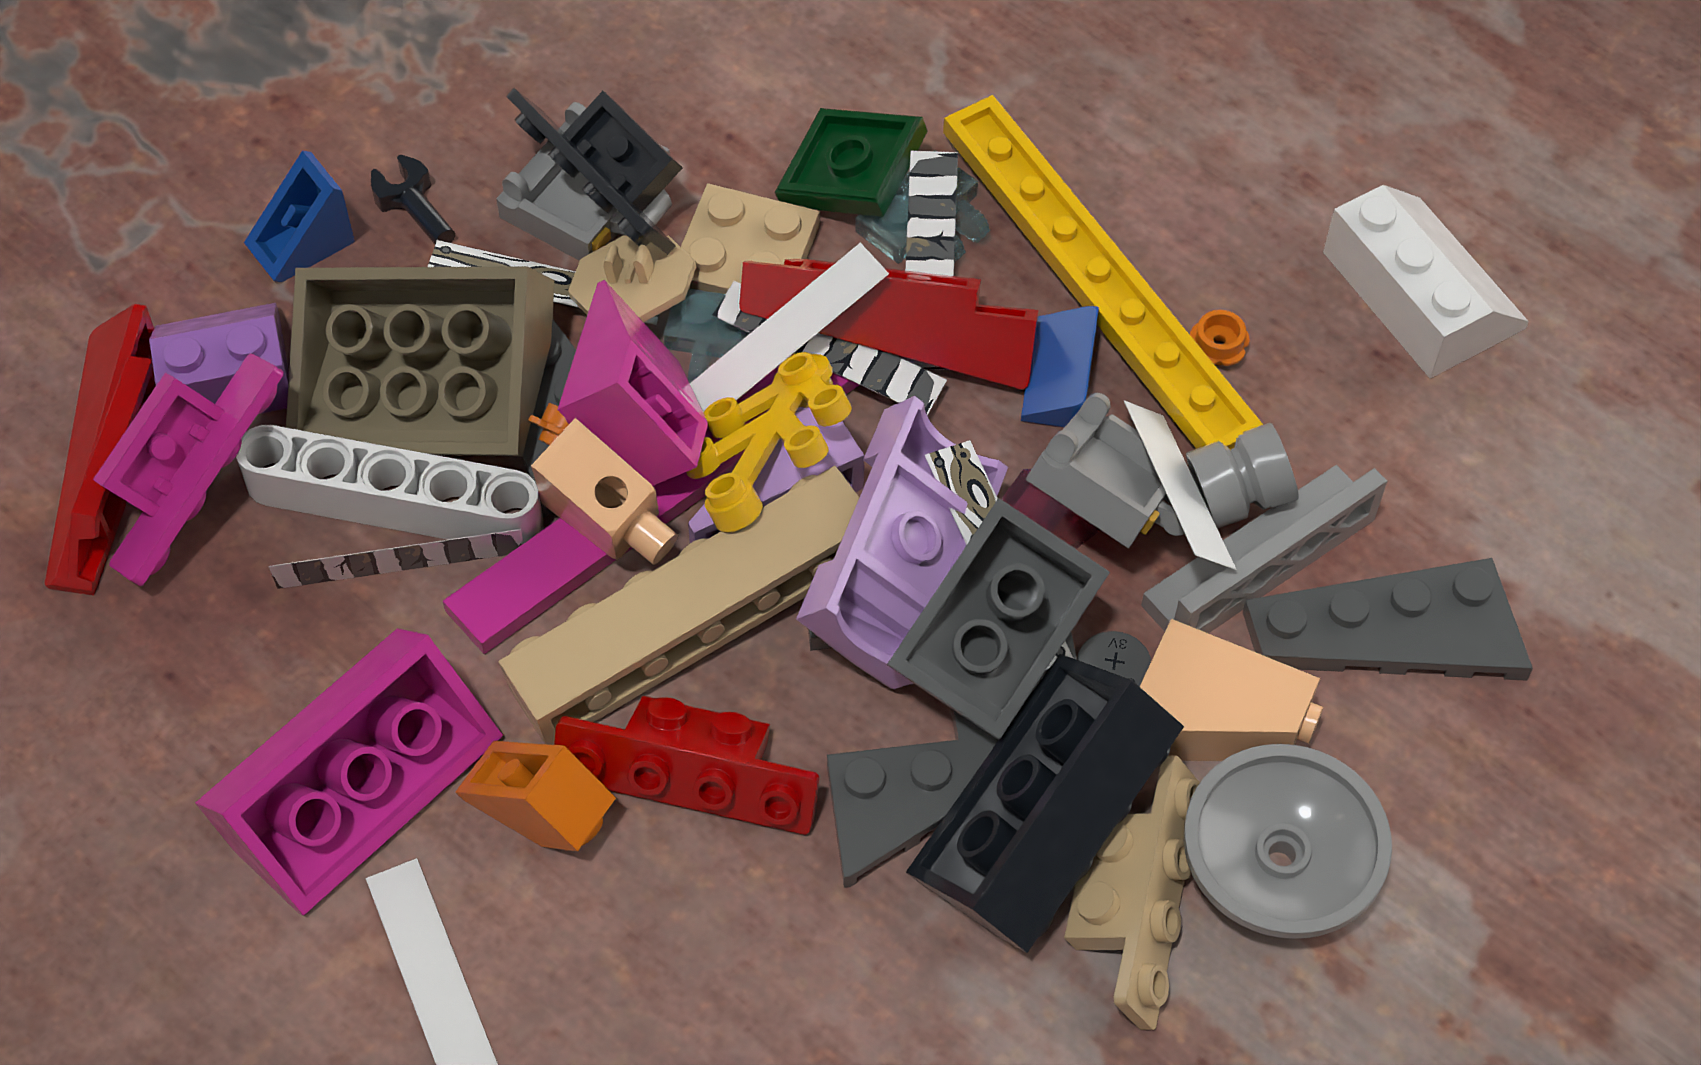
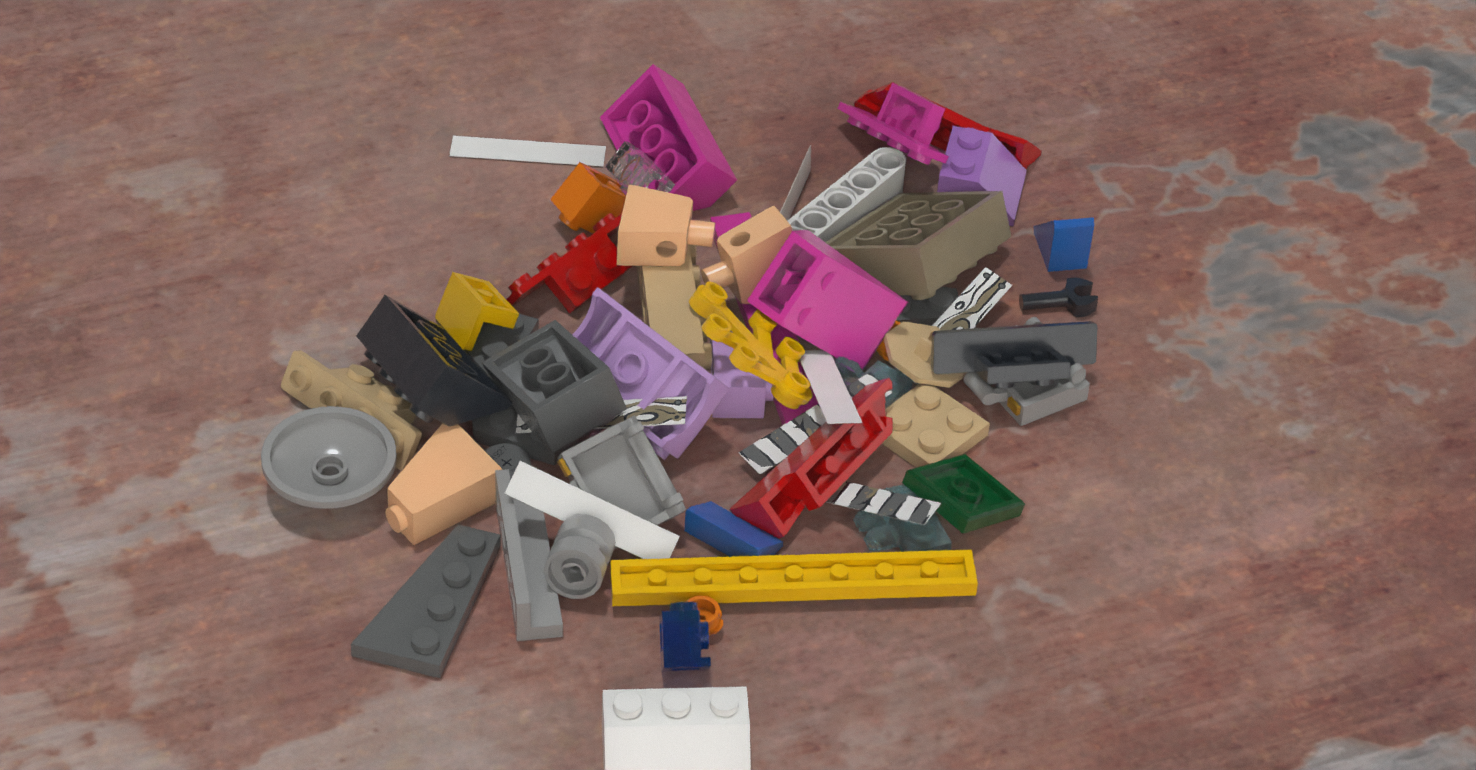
camera: 115 degrees right, 15 degrees down
none -> yellow panel [435,272,519,351]
none -> clear leg [605,141,676,195]
none -> light nougat torso [617,185,715,266]
none -> clear blue brick [659,602,711,672]

